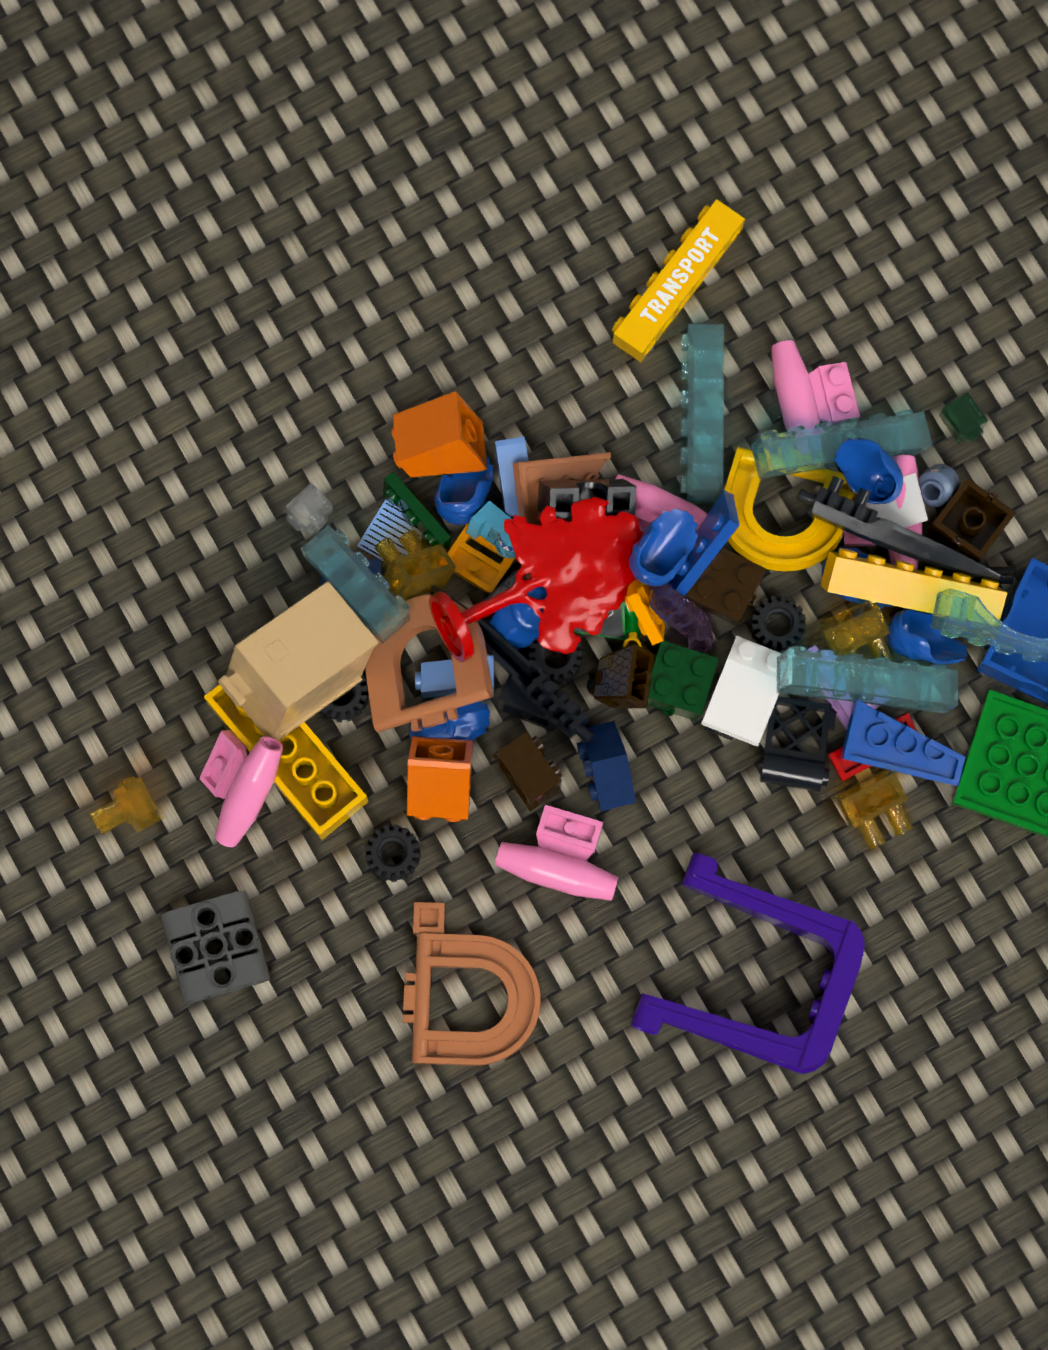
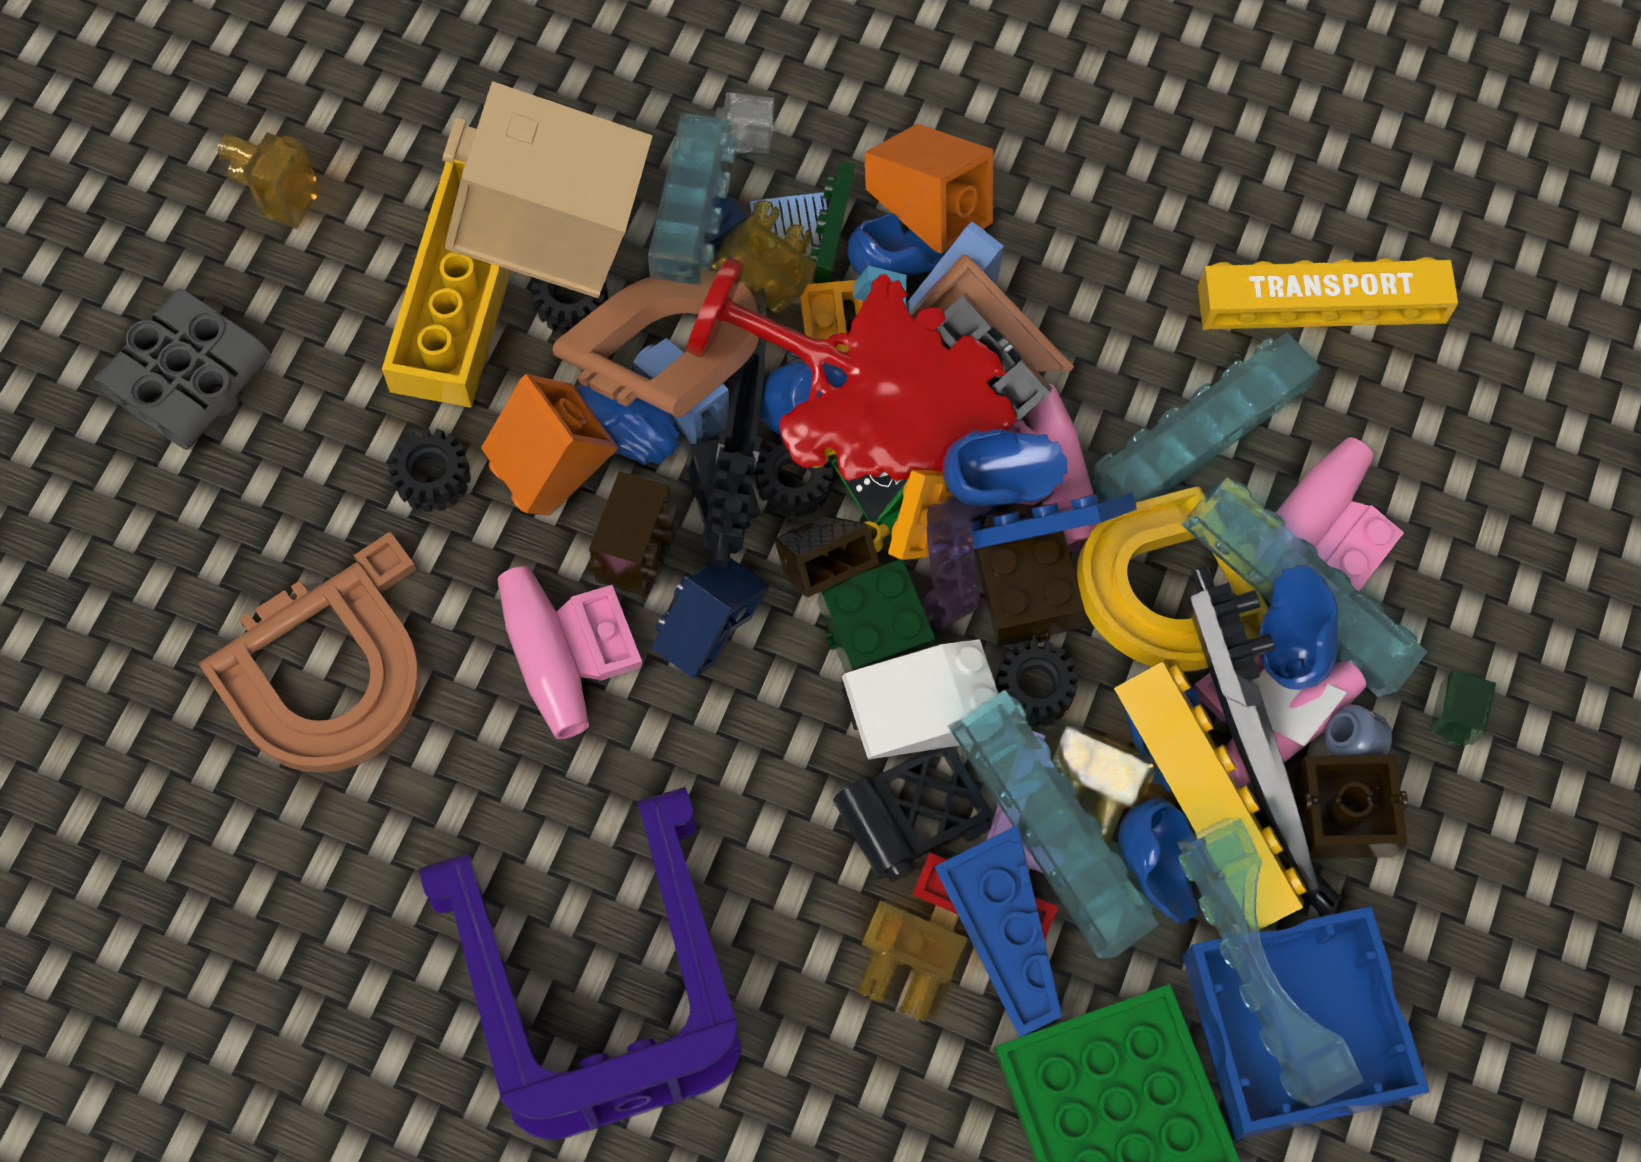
camera: 50 degrees right, 10 degrees down
bright pink plate [199,730,283,847] -> none

